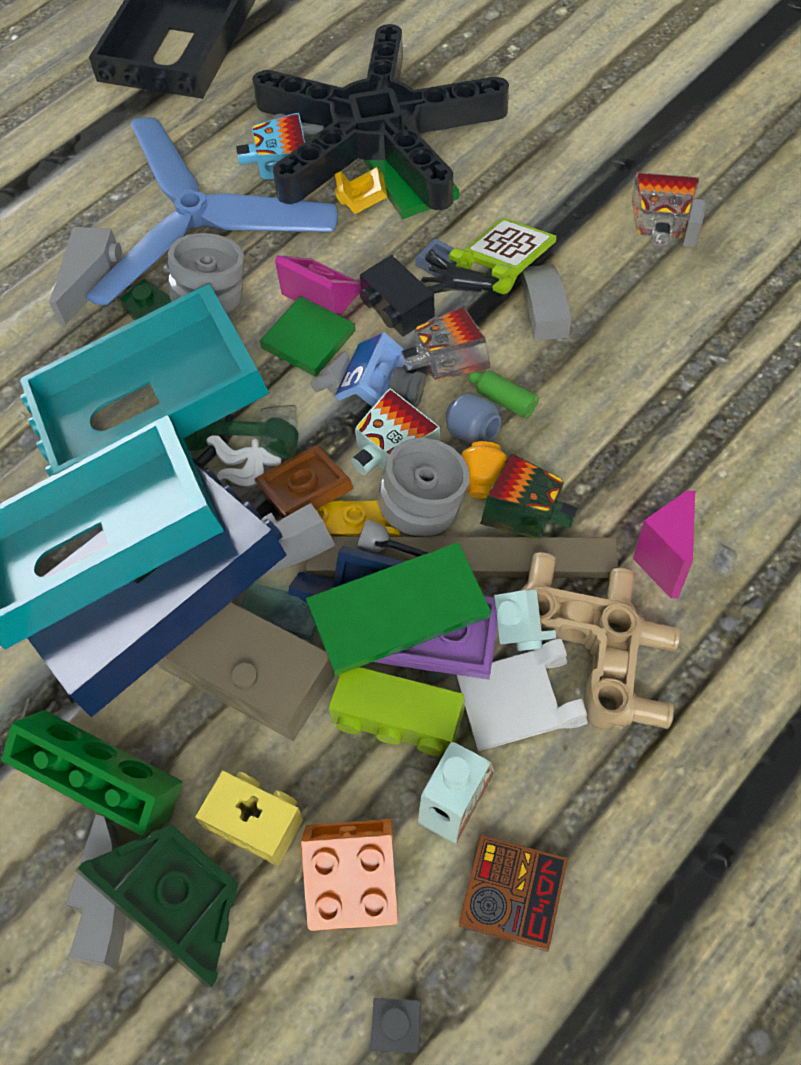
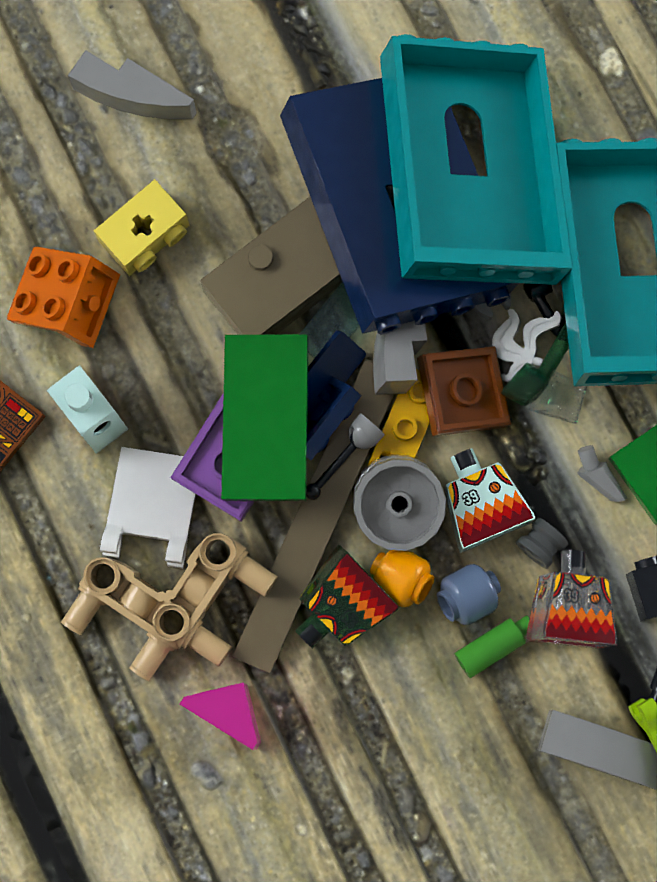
camera: 110 degrees right, 20 degrees up
green brick [1,710,183,837] -> none
dark green wing [75,824,239,988] -> none
lime brick [328,667,465,756] -> none
light blue panel [334,332,406,407] -> none
light aqua bracket [494,590,557,651] -> none

